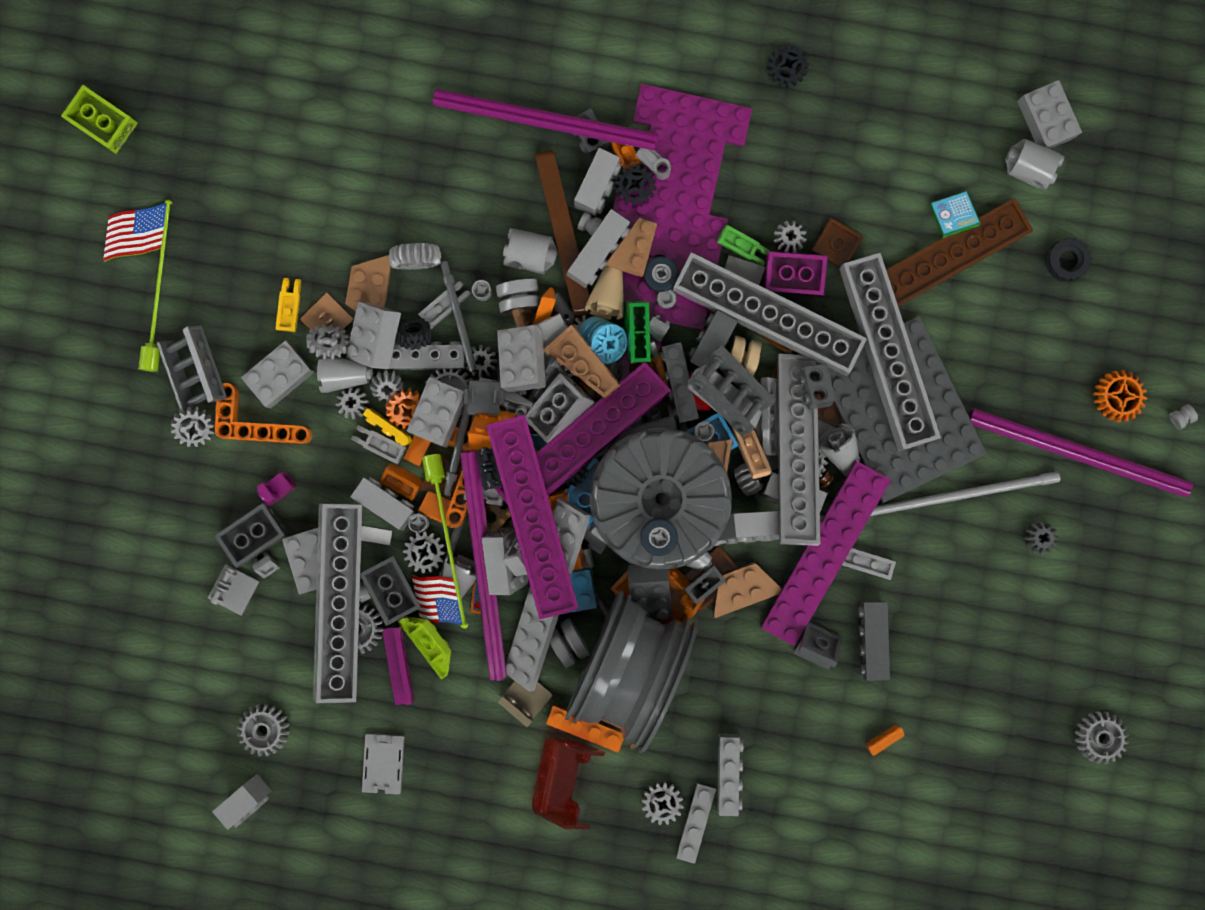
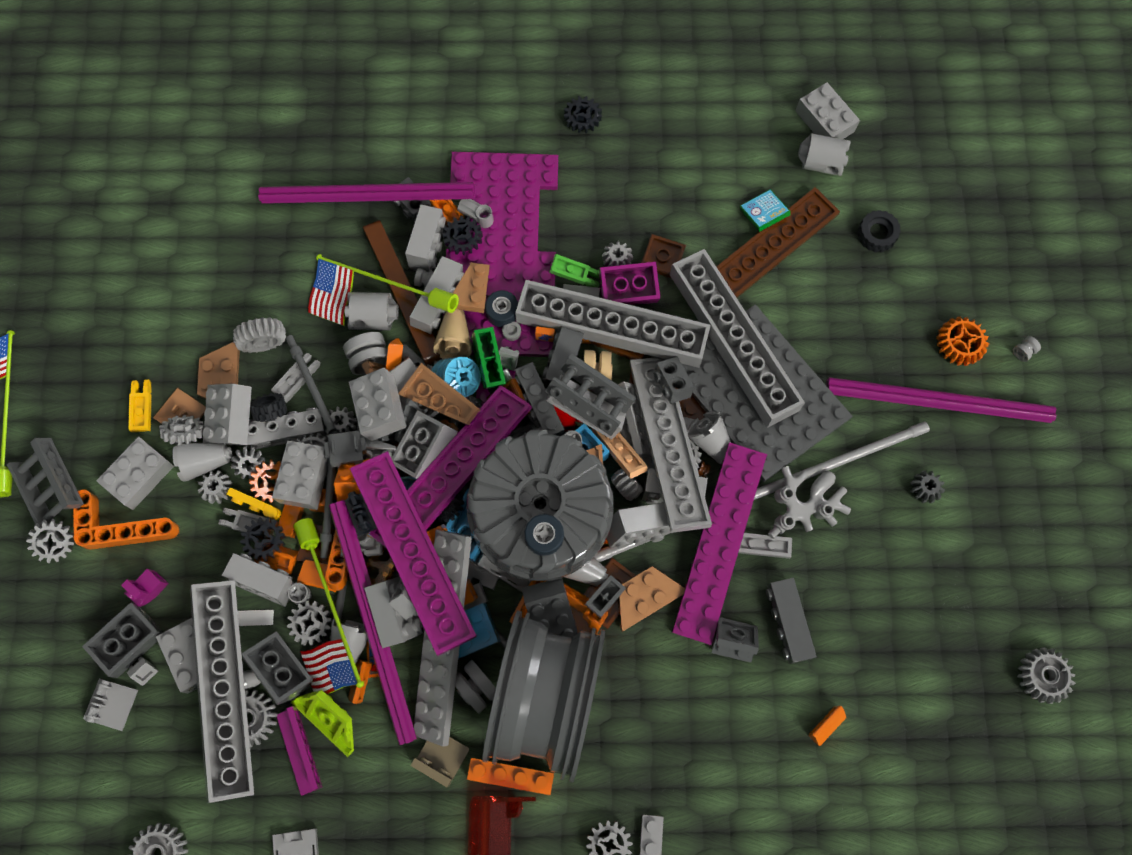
camera: 15 degrees left, 15 degrees down
light grey wheel [472,280,492,301] -> none
light grey brick [717,734,743,816] -> none
none -> black gear [240,517,286,561]
none -> flag [308,254,459,326]
none -> orange slope [348,659,372,704]
none -> orange tile [535,326,555,342]
none -> light grey plant [768,466,851,539]

